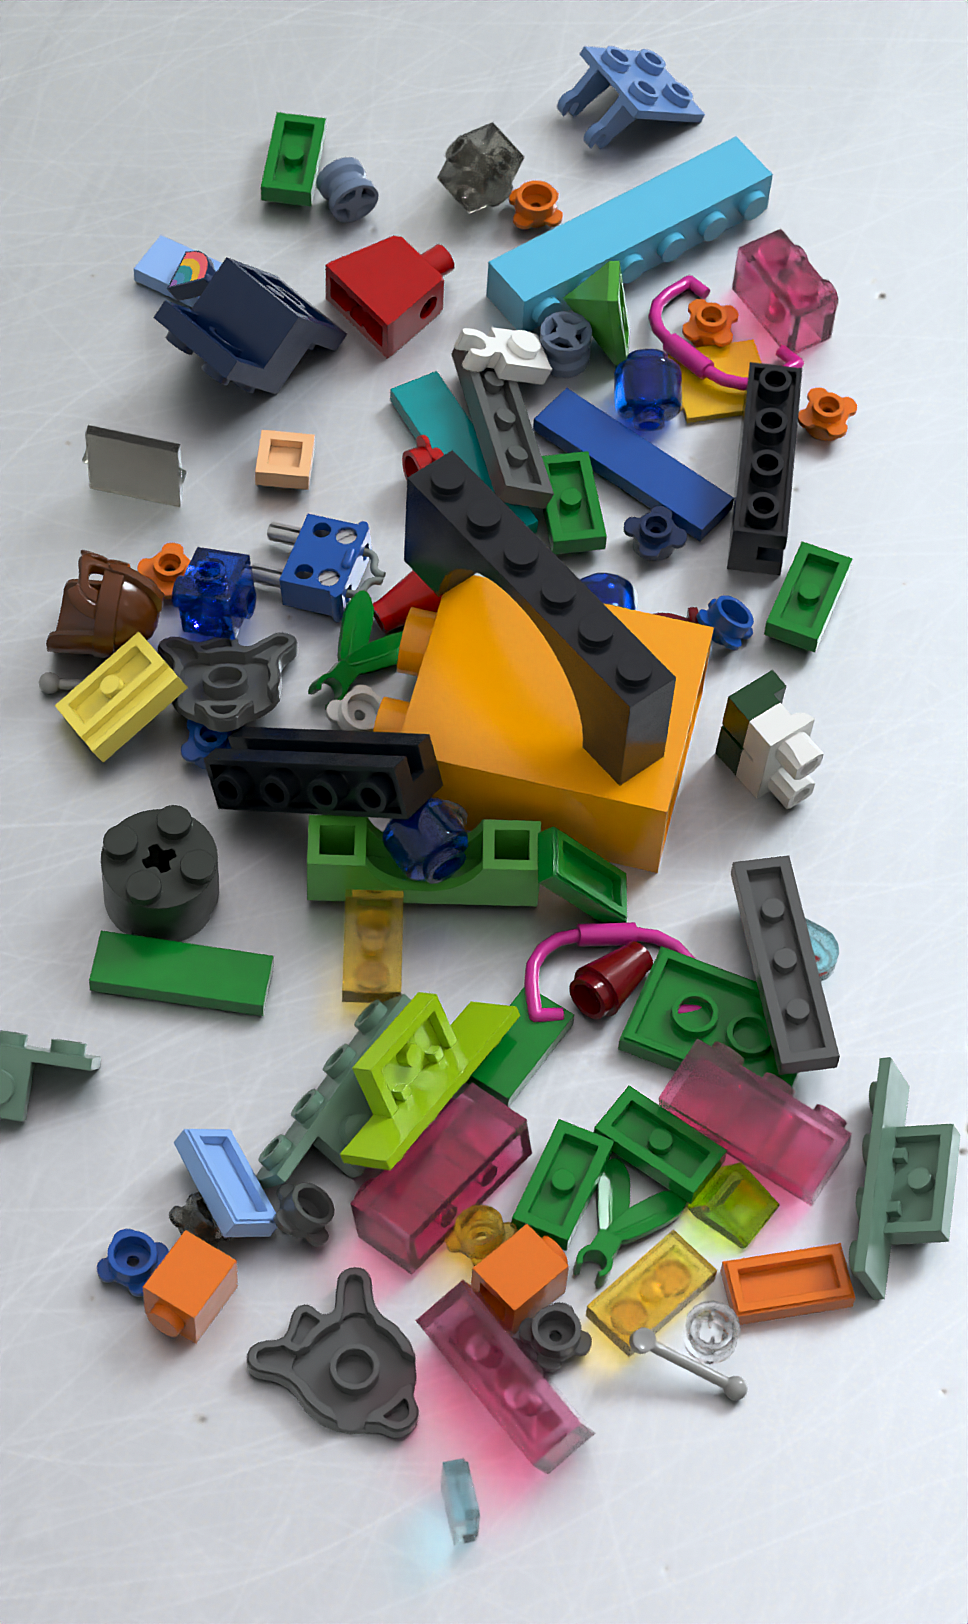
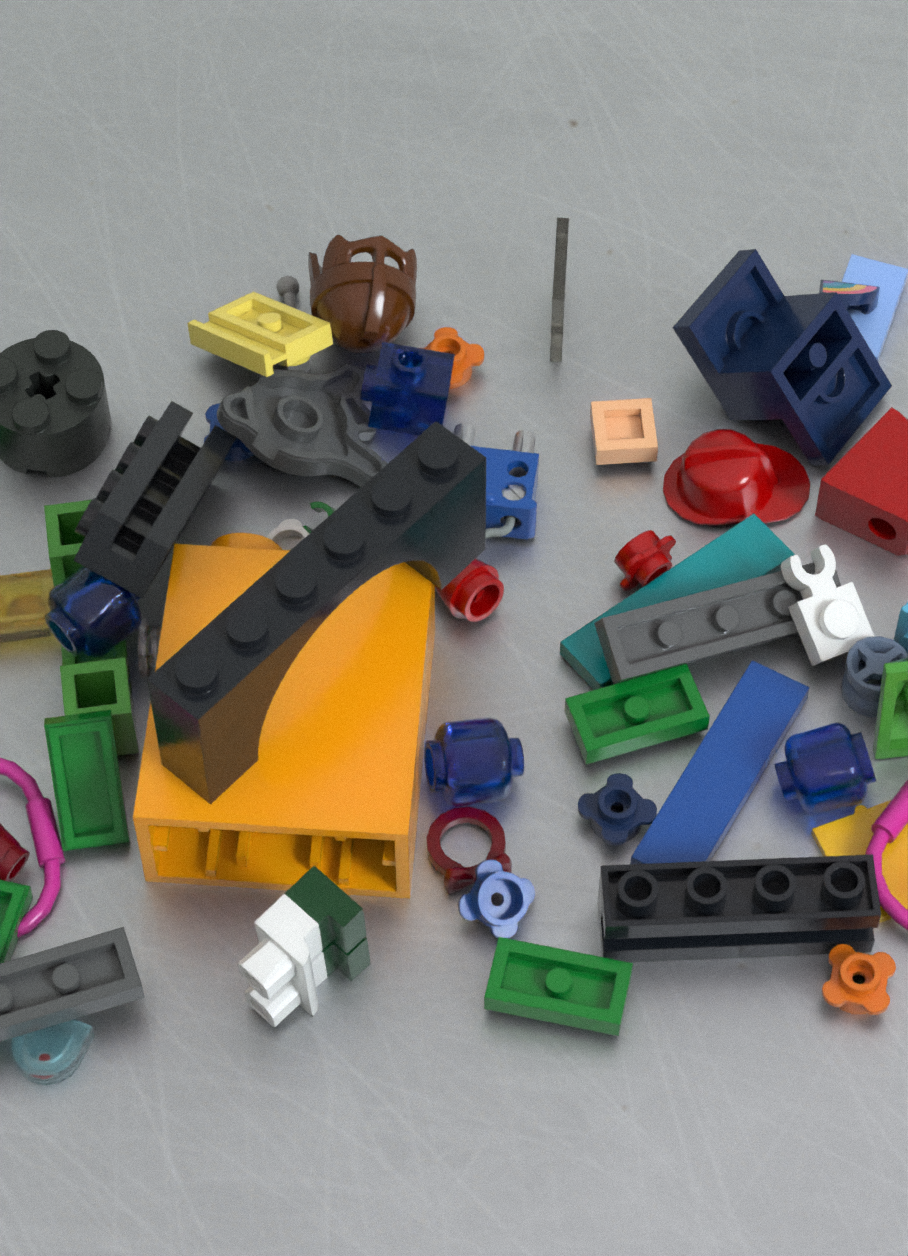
camera: 85 degrees right, 0 degrees up
none -> red piece [663,429,810,525]

